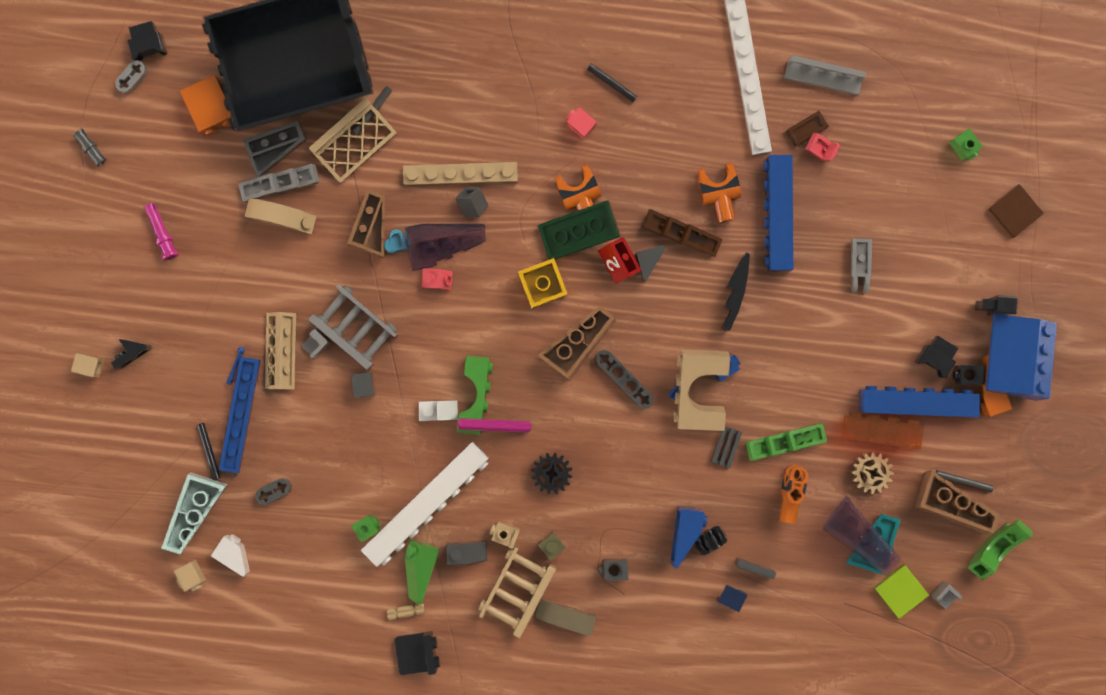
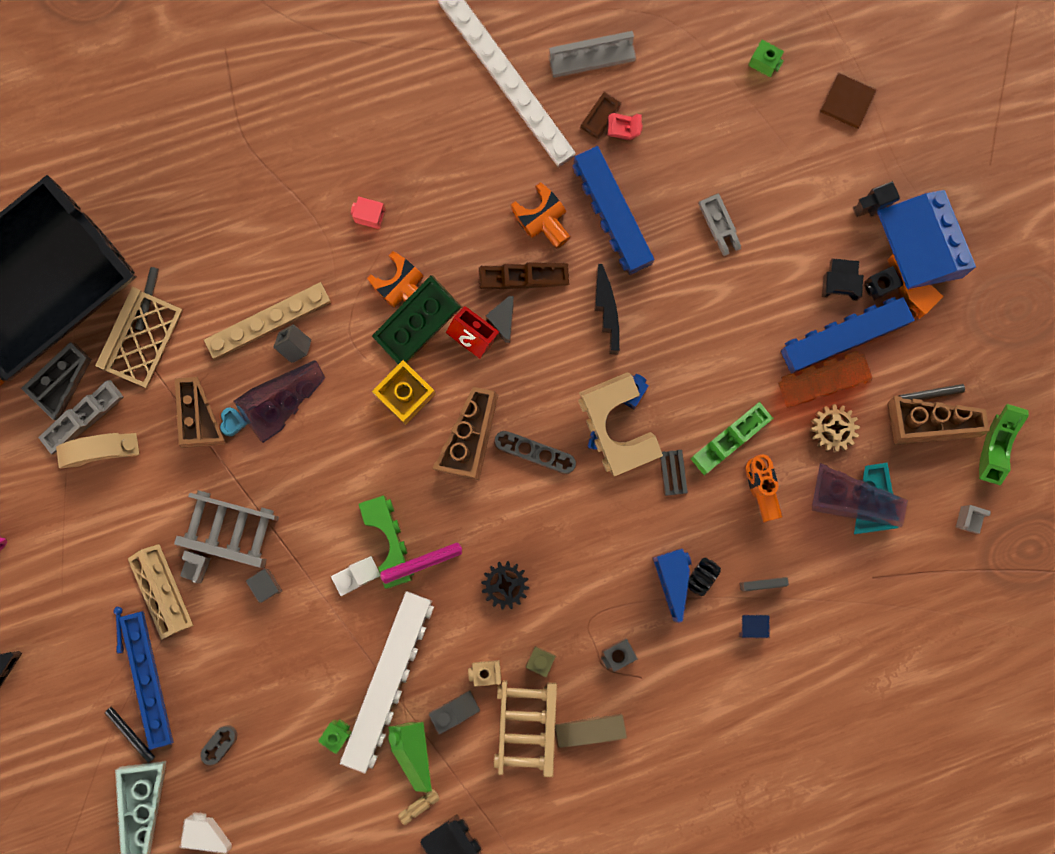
camera: 30 degrees left, 5 degrees down
coral bracket [421,268,453,290] -> none
black bar [587,63,637,102] -> none
lime tile [874,564,929,619] -> none

